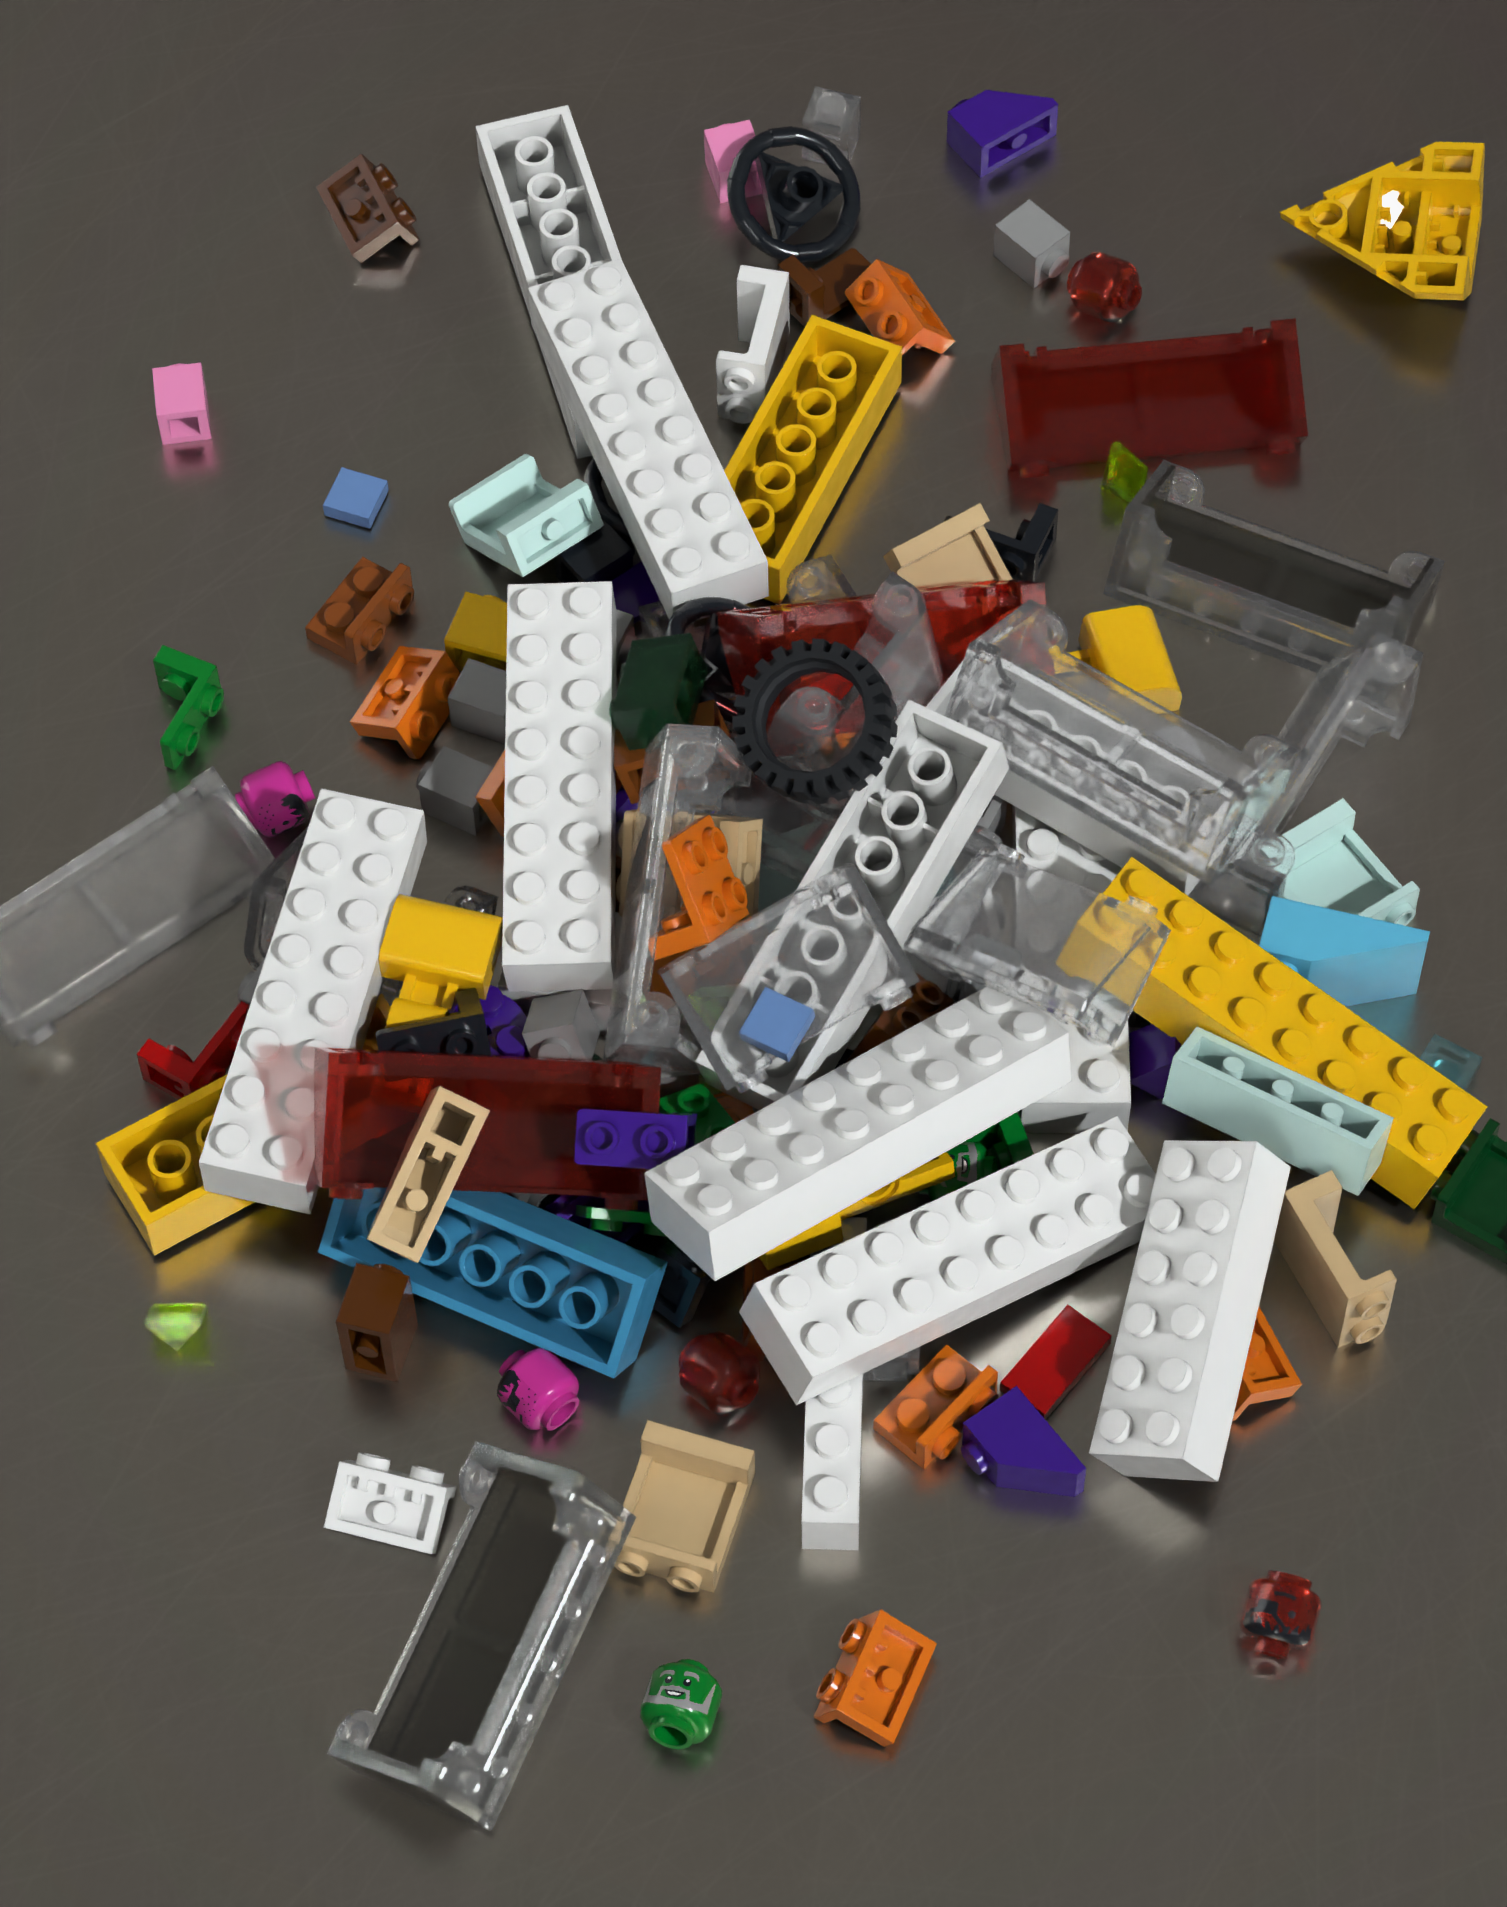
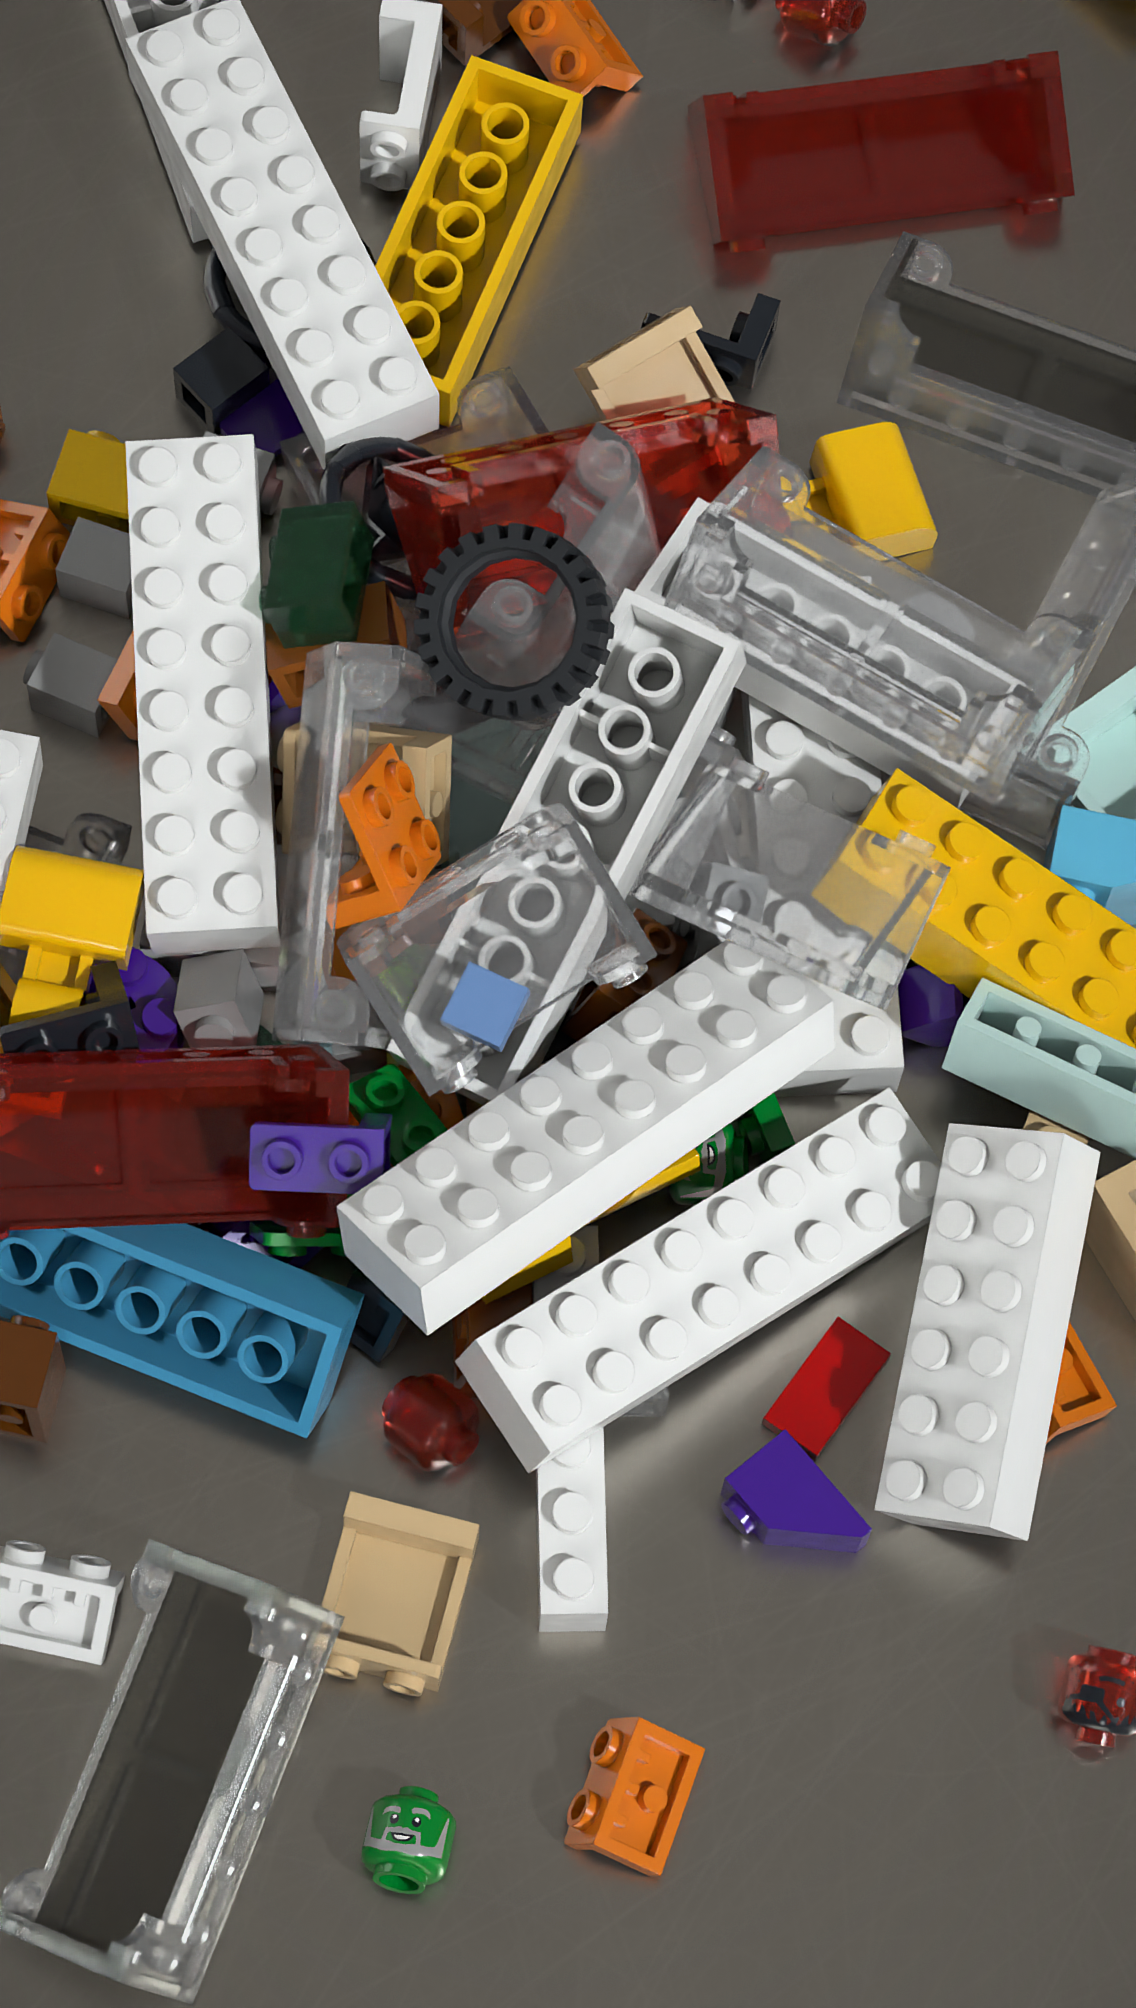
camera: 10 degrees left, 10 degrees up
tan slope [366,1086,490,1263] -> none
light aqua panel [449,454,604,577] -> none
dark pink head [497,1348,580,1431] -> none
orange bracket [873,1344,998,1470] -> none
clear neon green slope [1101,442,1148,510] -> none

